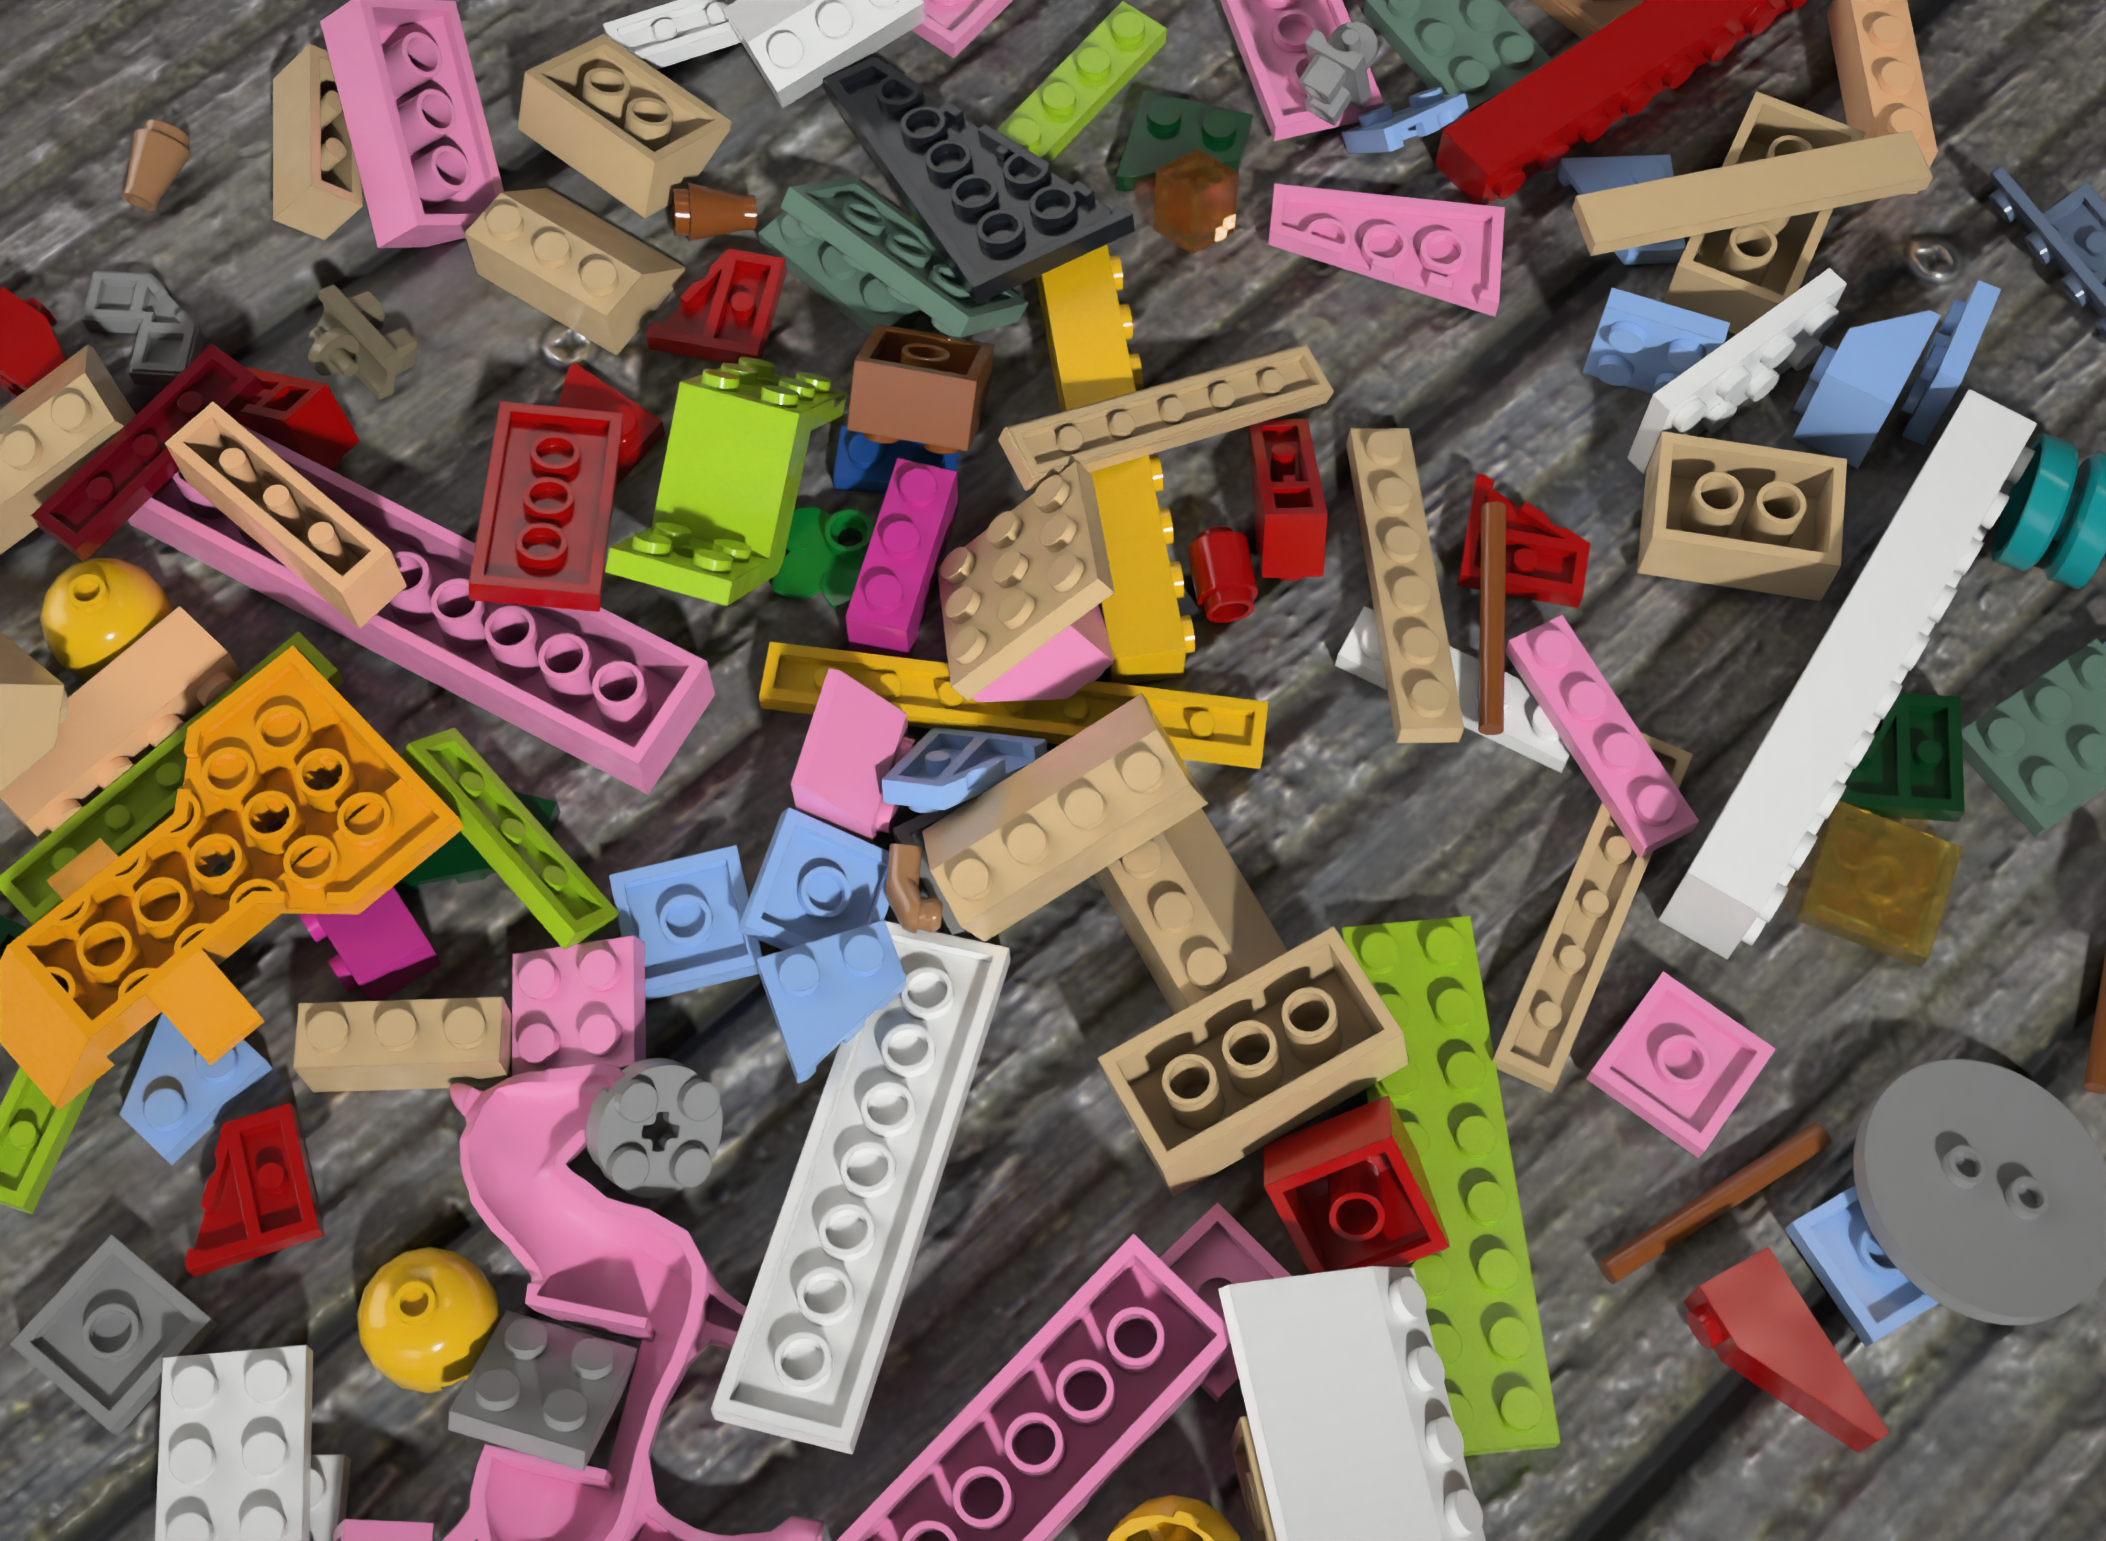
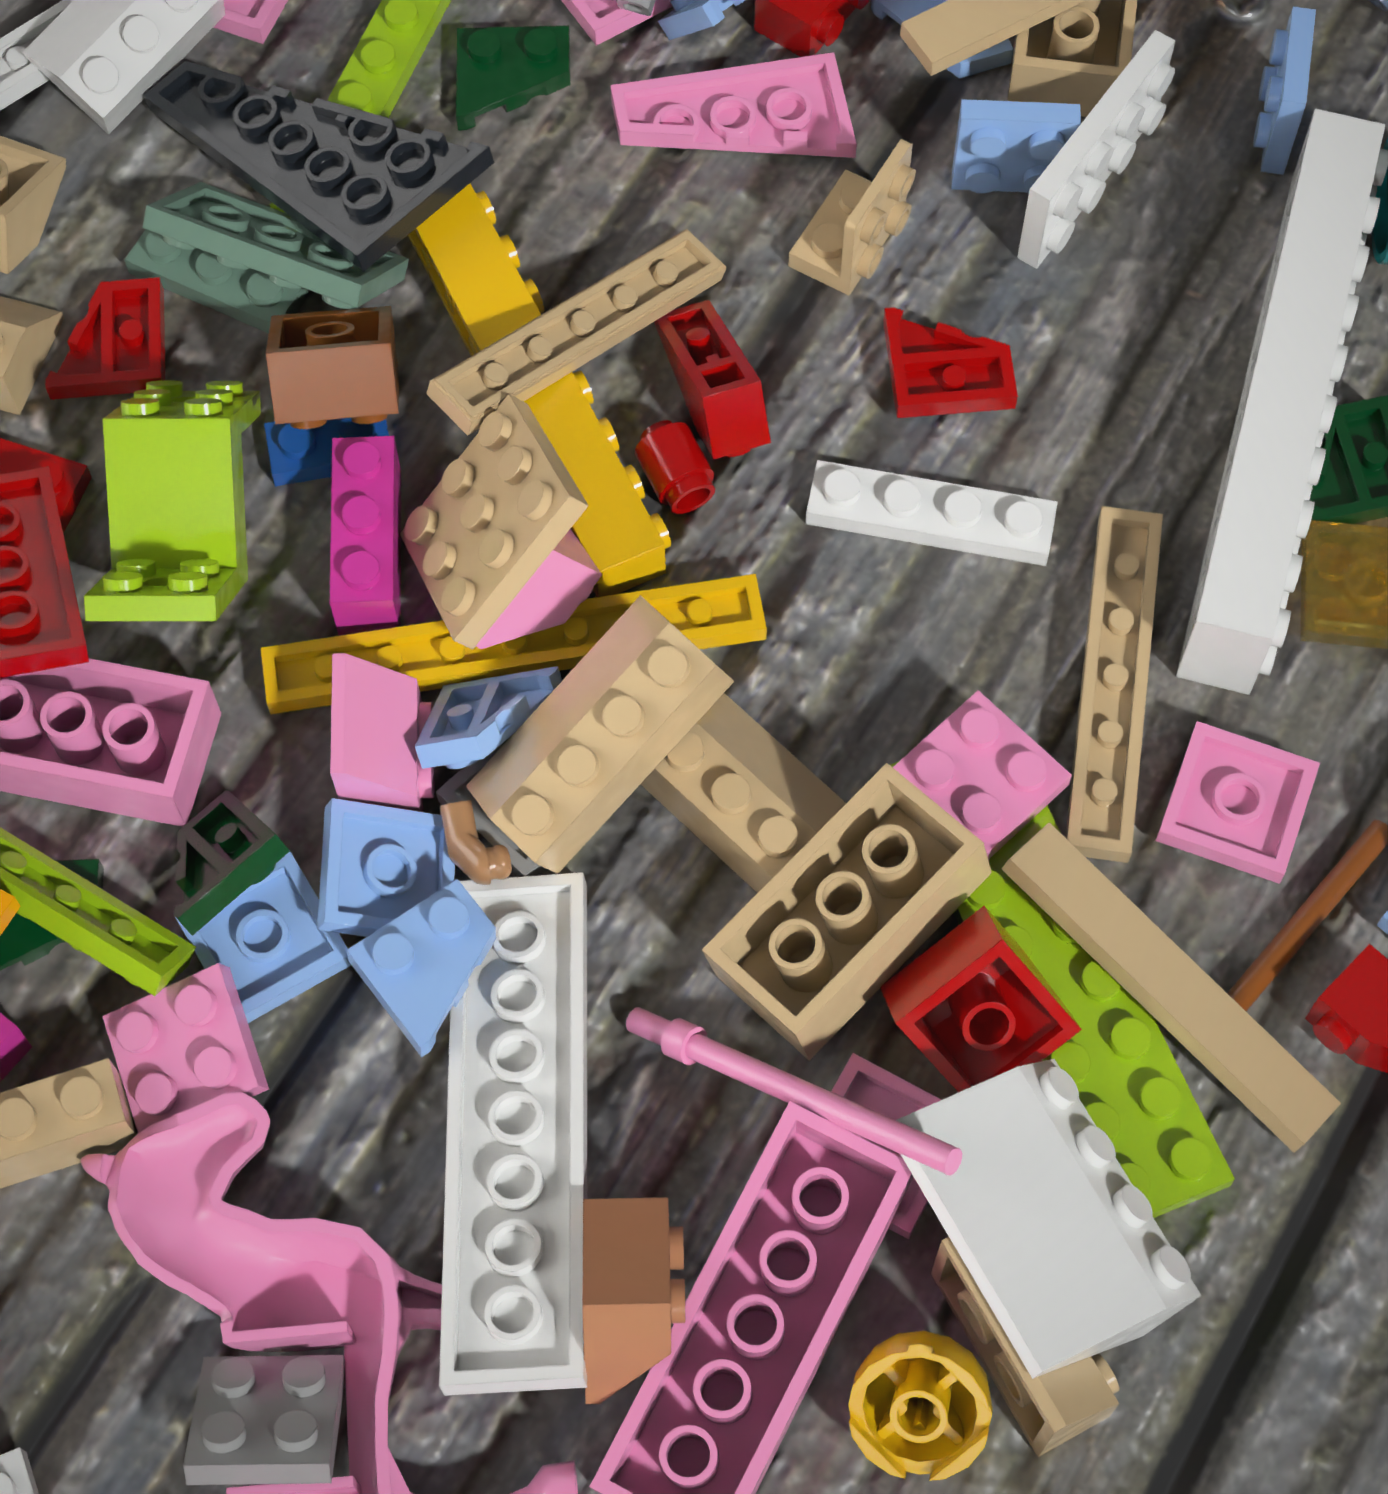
camera: 15 degrees left, 0 degrees up
yellow cylinder [357,1247,502,1393] -> none
light grey plate [586,1058,723,1198] -> none
dark orange cone [672,183,757,242] -> none
green plate [772,507,876,609] -> none
clear orange brick [1153,149,1239,254] -> none
tan plate [1346,428,1464,743] -> none
dark orange bar [1478,502,1506,735] -> none
bright pink plate [1505,615,1699,858] -> none
tan brick [1637,431,1847,601] -> none
light blue slope [1792,310,1941,469] -> none
none -> dark green wing [174,789,290,936]
none -> nougat slope [582,1197,685,1404]
none -> bright pink bar [626,1007,962,1175]
none -> tan bracket [788,139,916,296]
none -> bright pink plate [893,690,1072,860]
none -> tan tile [1002,823,1341,1153]

